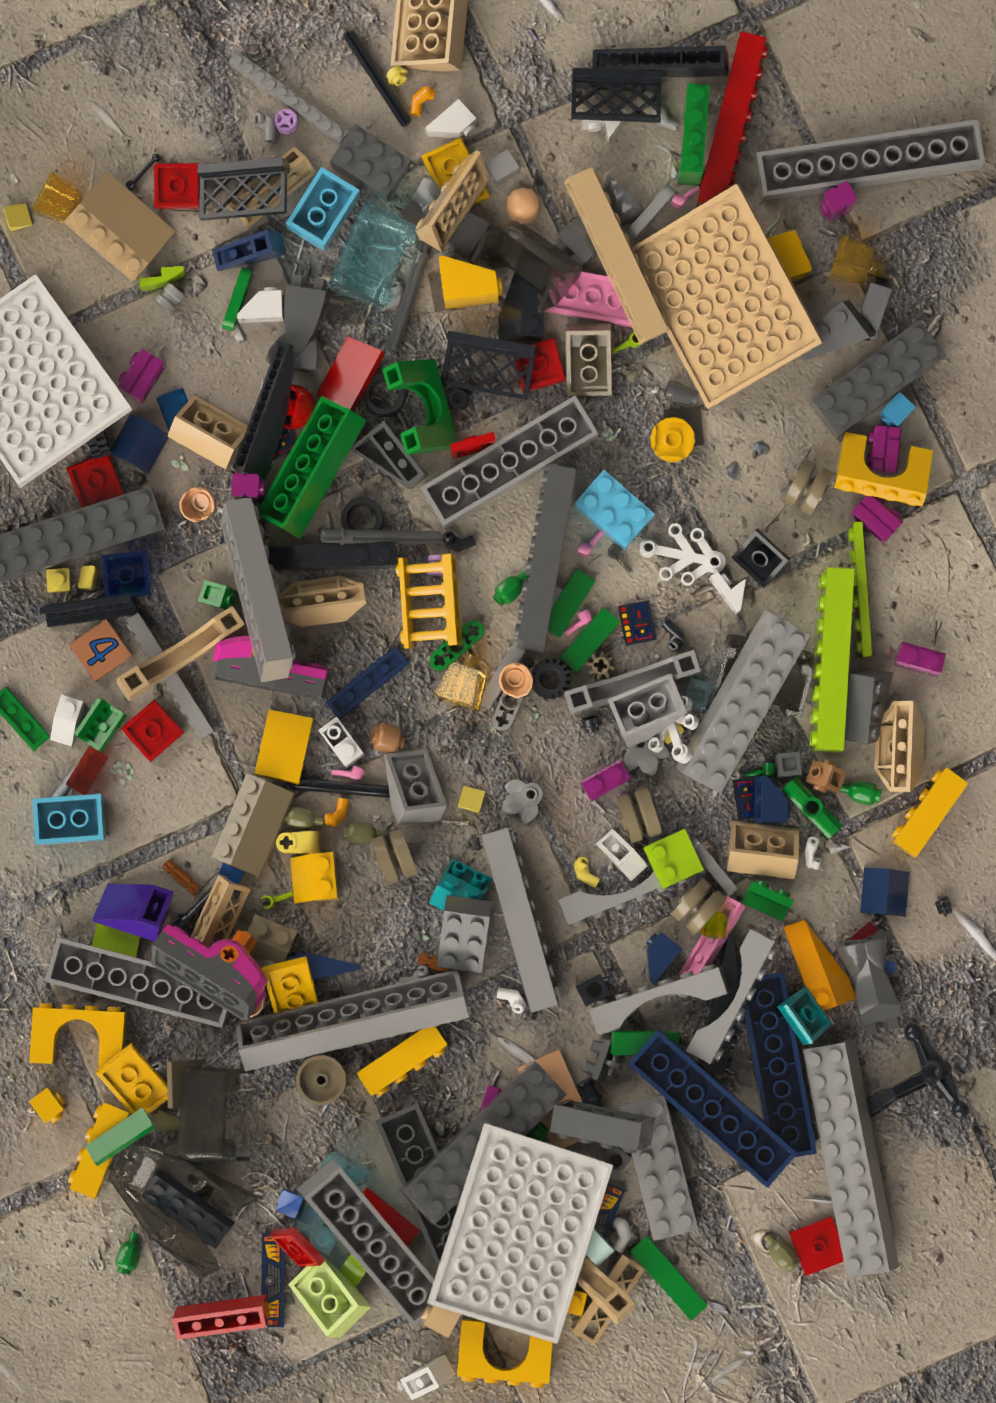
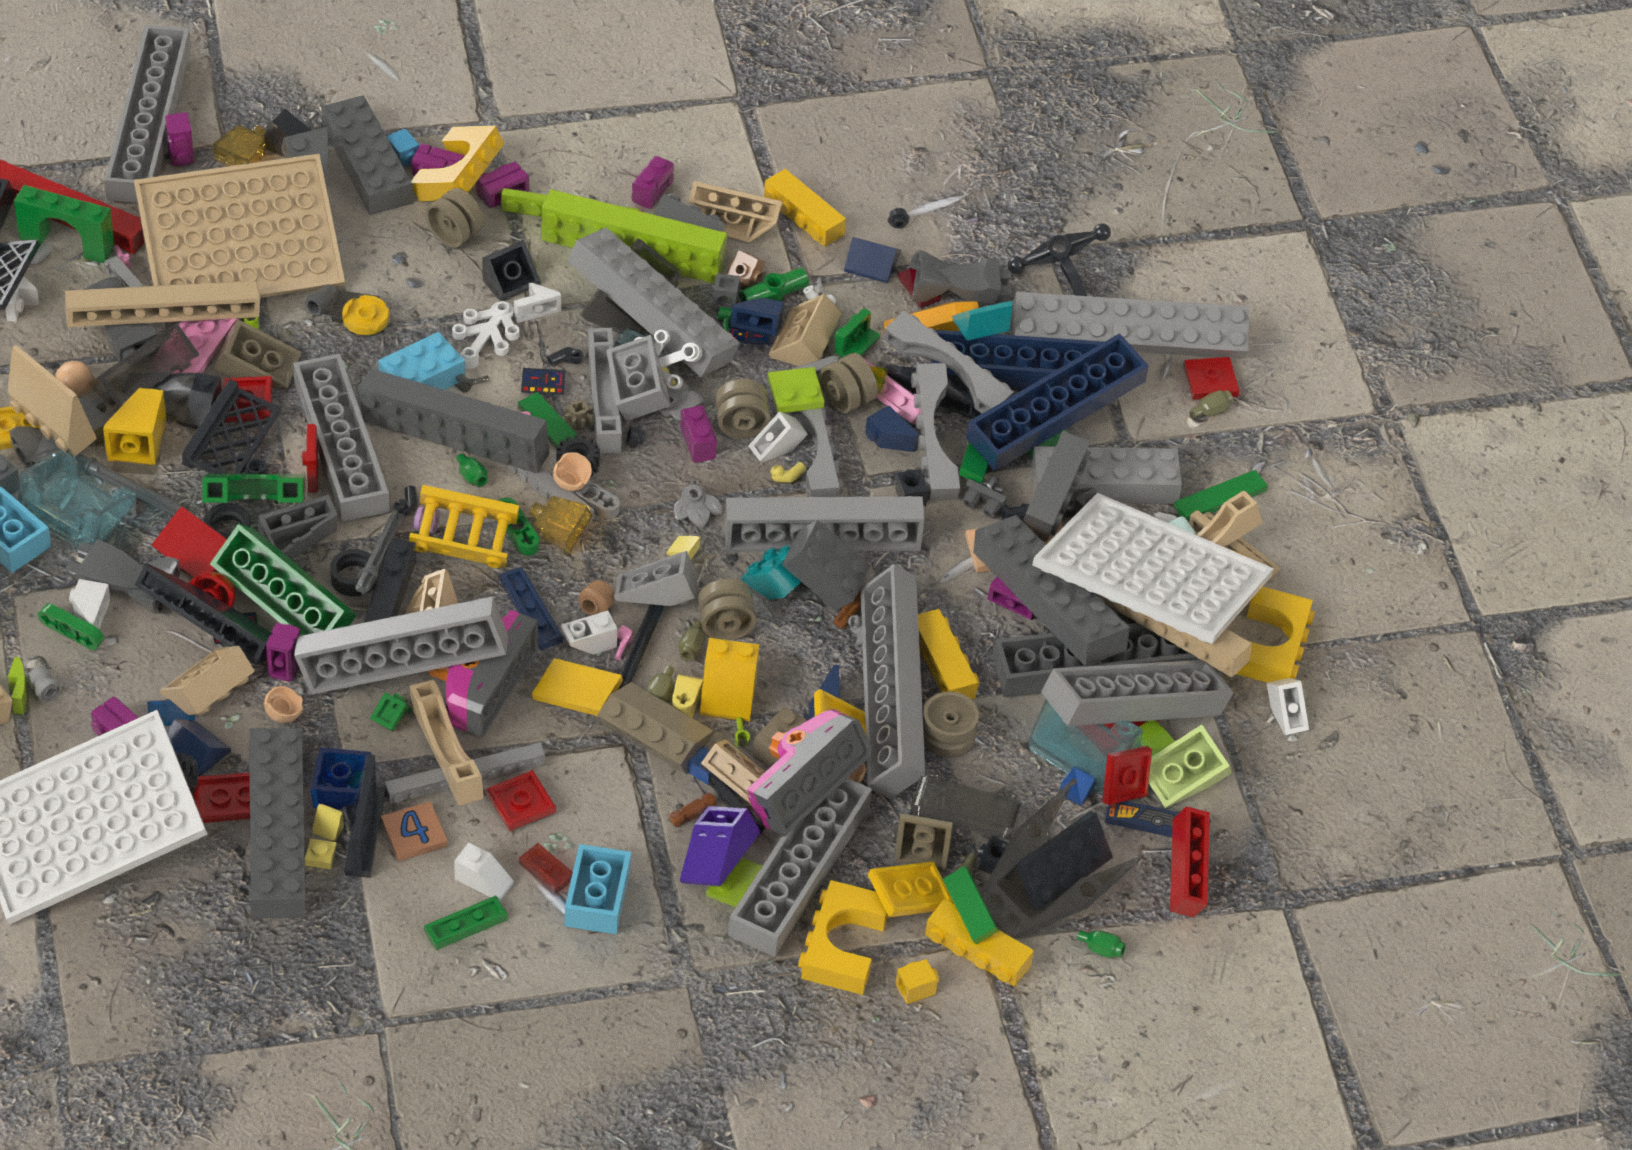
camera: 80 degrees left, 35 degrees down
green bracket [74,697,127,753] -> none
dark blue slope [212,230,286,271] -> none
light orange arm [324,798,349,827] -> none
white arm [497,987,526,1014] -> none
green plant [840,781,882,805] -> none

